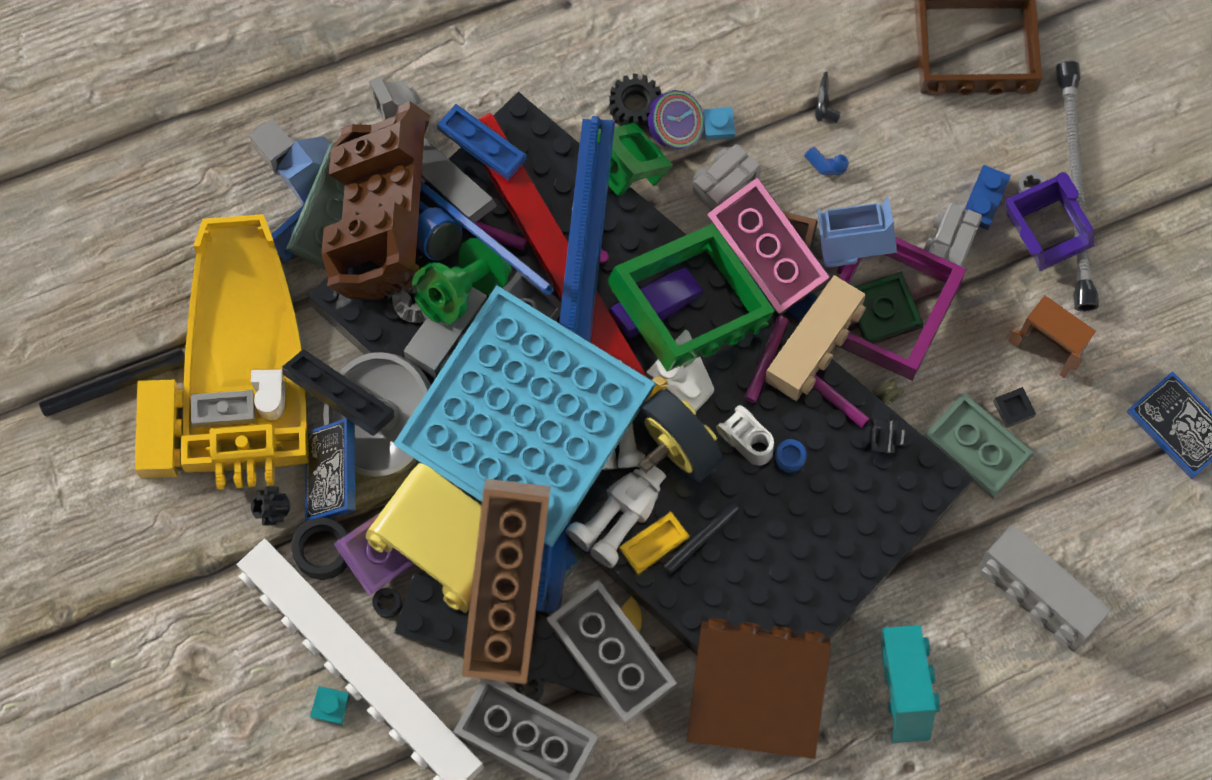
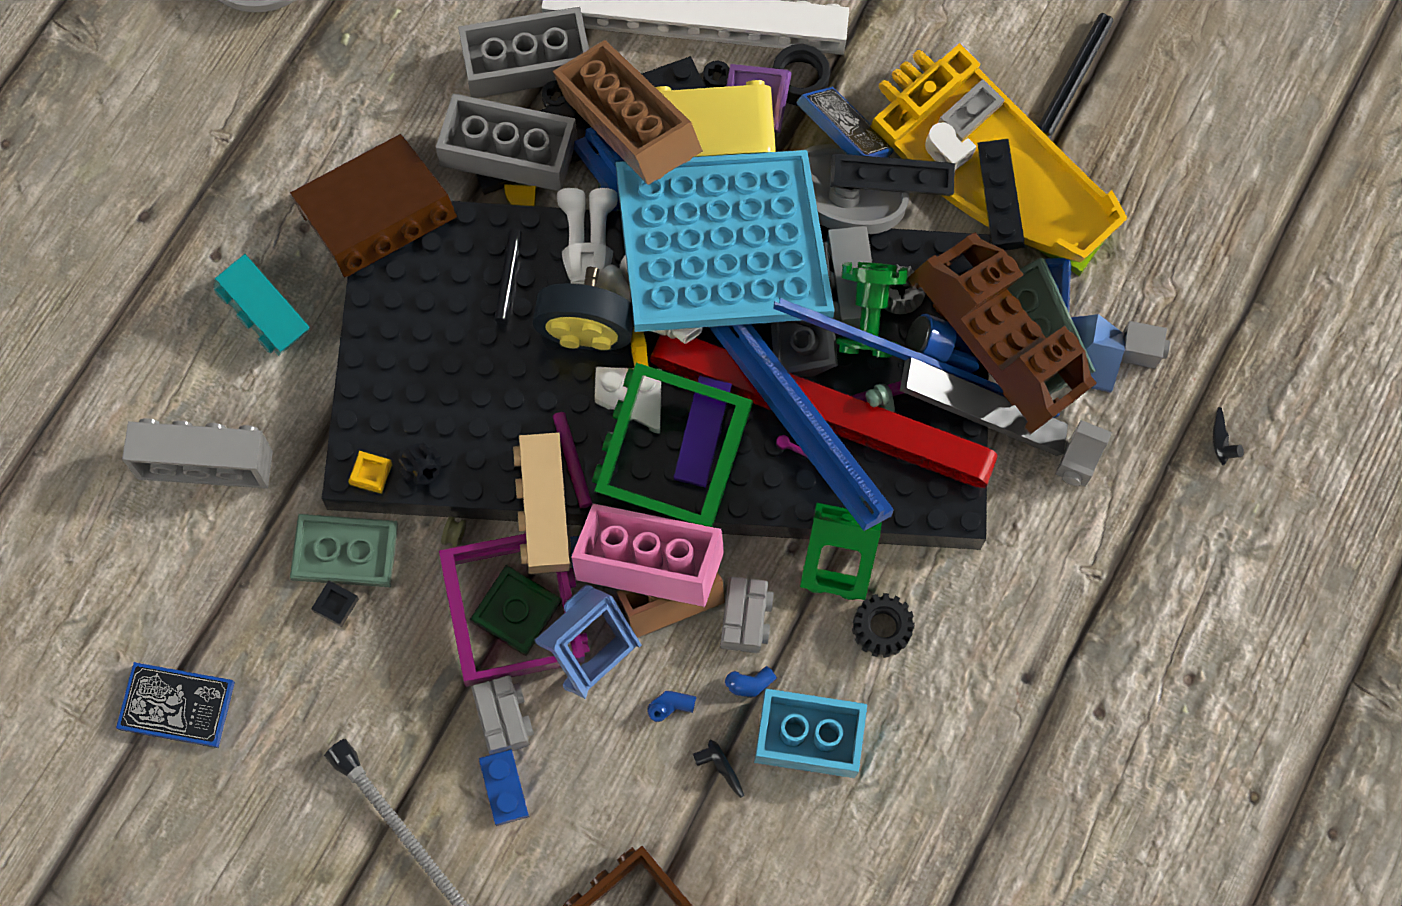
camera: 135 degrees right, 0 degrees up
yellow brick [135,380,184,478] -> none
black gear [251,487,290,526] -> none
blue tile [437,104,527,181] -> none
yellow tile [619,512,690,575] -> none
tile [648,90,704,150] -> none
dark azure plate [703,107,735,141] -> none
white piece [716,405,774,466] -> none
blue tile [775,439,807,473] -> none
magenta bar [812,374,870,429] -> none
dark purple piece [1005,172,1094,271] -> none
dark orange piece [1009,295,1096,378] -> none
light grey bush [1016,171,1045,194] -> none
none -> yellow tile [349,451,392,494]
none -> blue arm [725,666,777,698]
none -> medium azure brick [754,689,867,778]
none -> sand green arm [866,384,895,412]
none -> black plate [977,139,1025,251]
none -> black bar [1213,407,1244,465]

